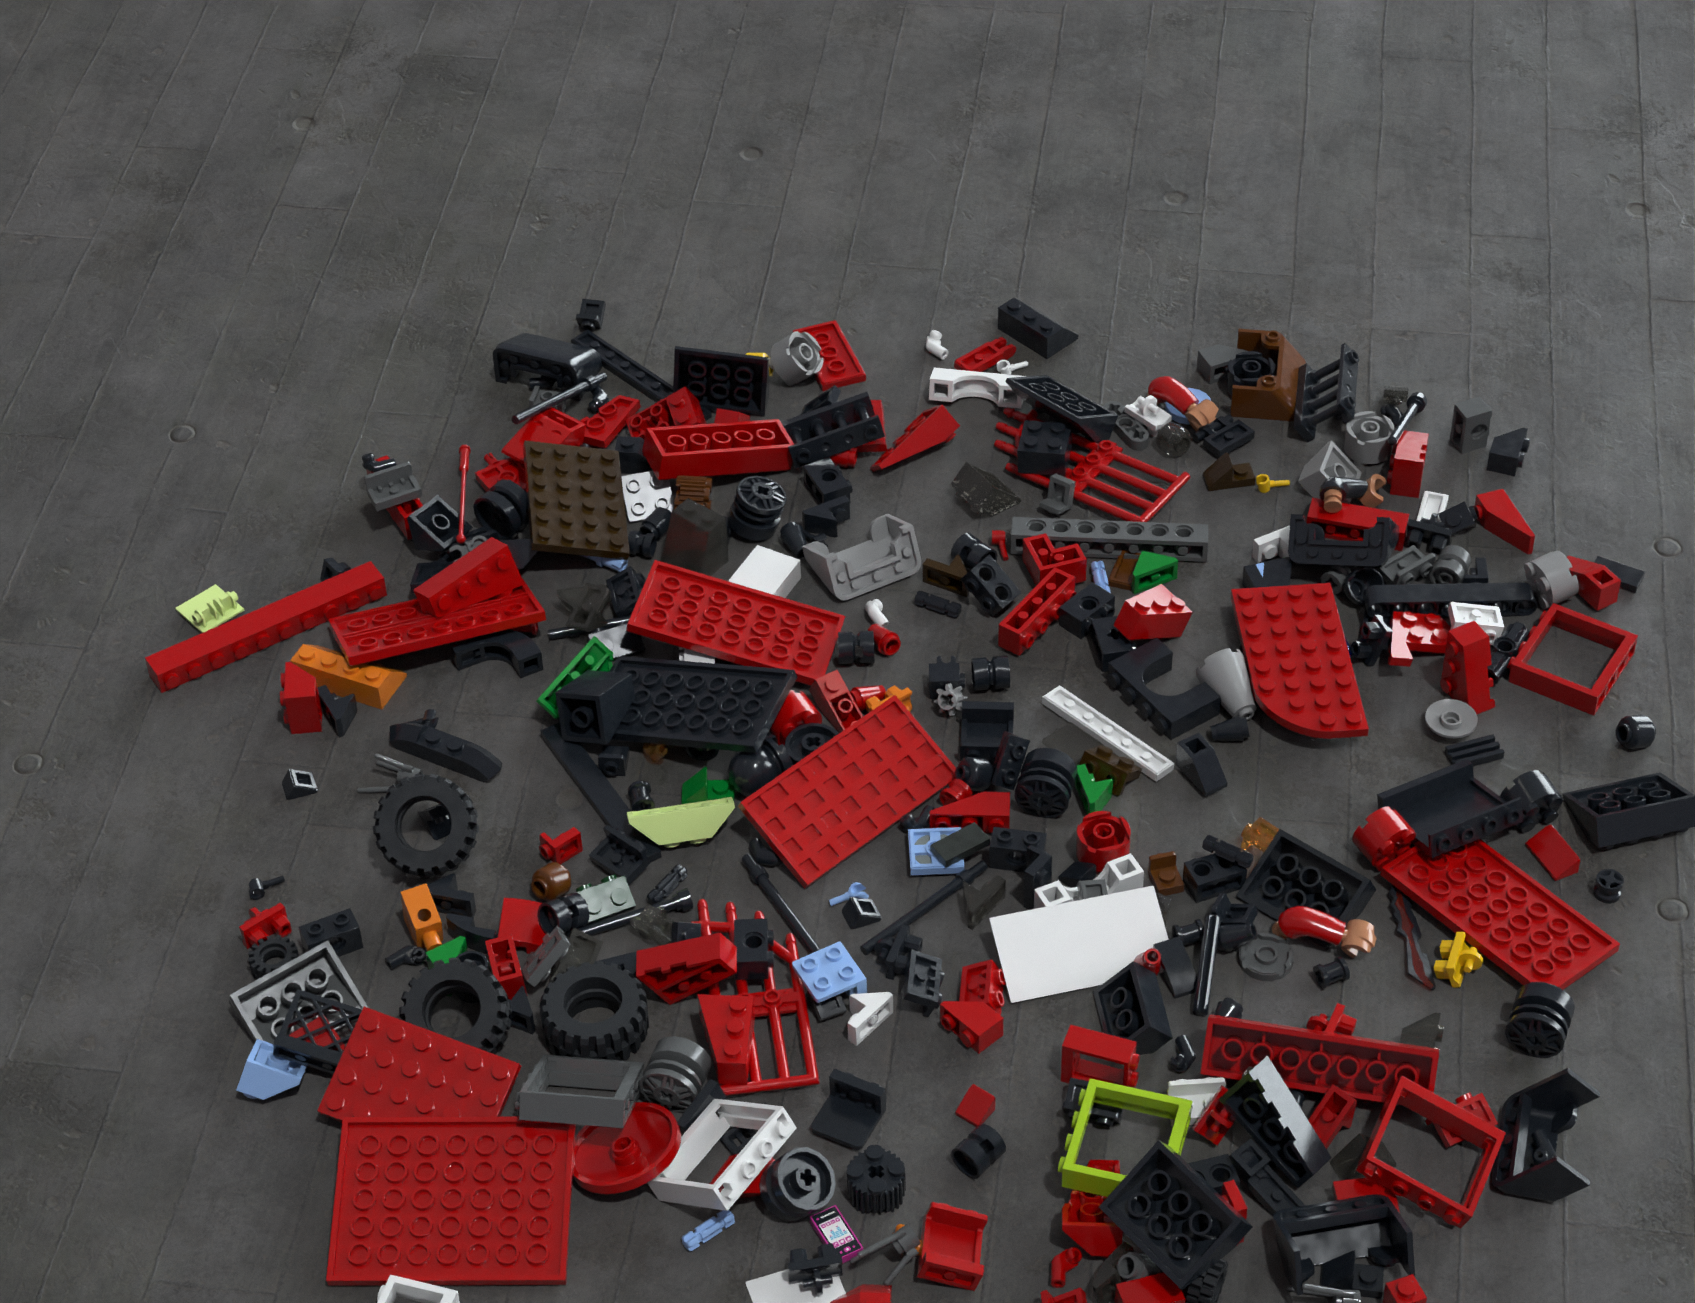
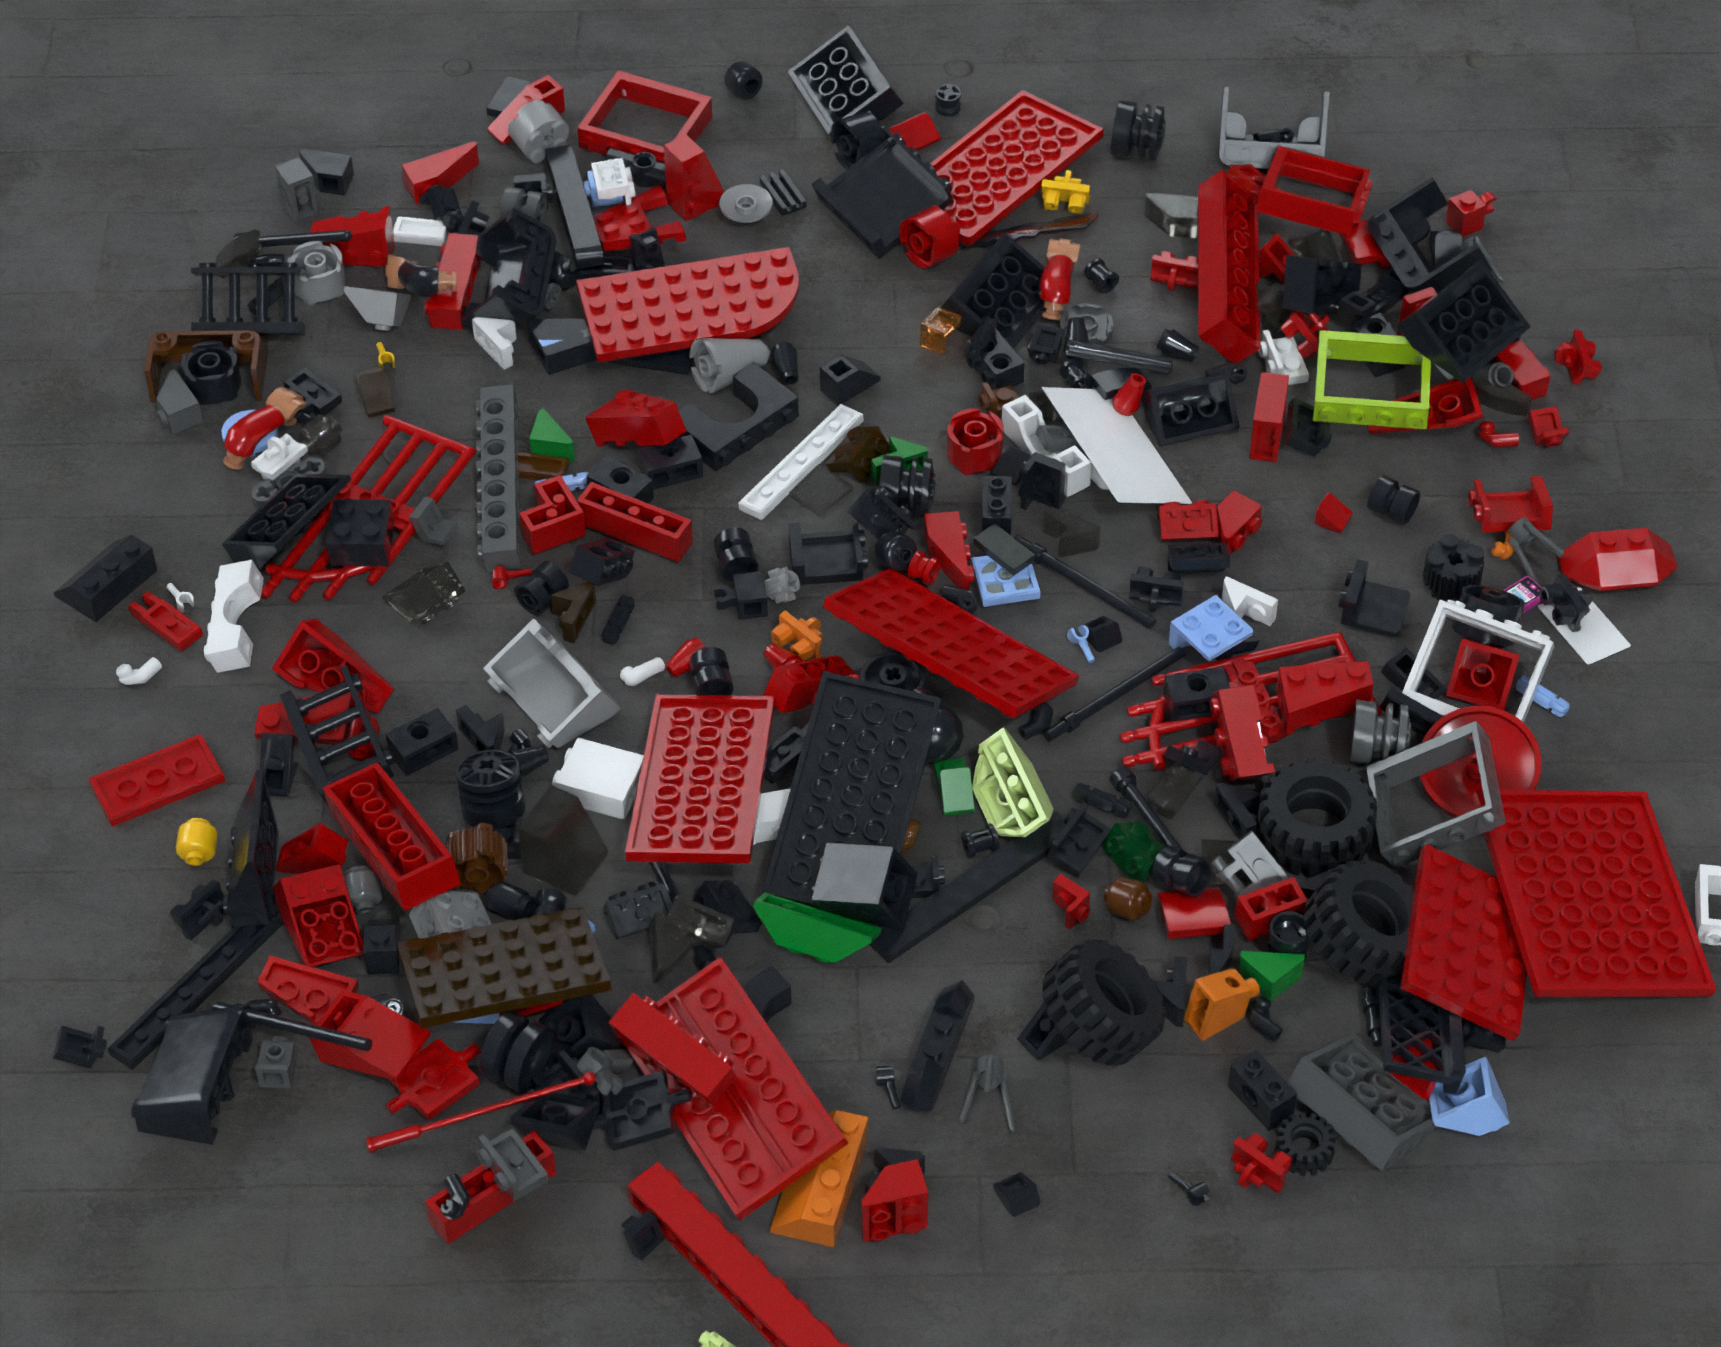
camera: 100 degrees left, 5 degrees up
light grey brick [769,331,824,386] -> none

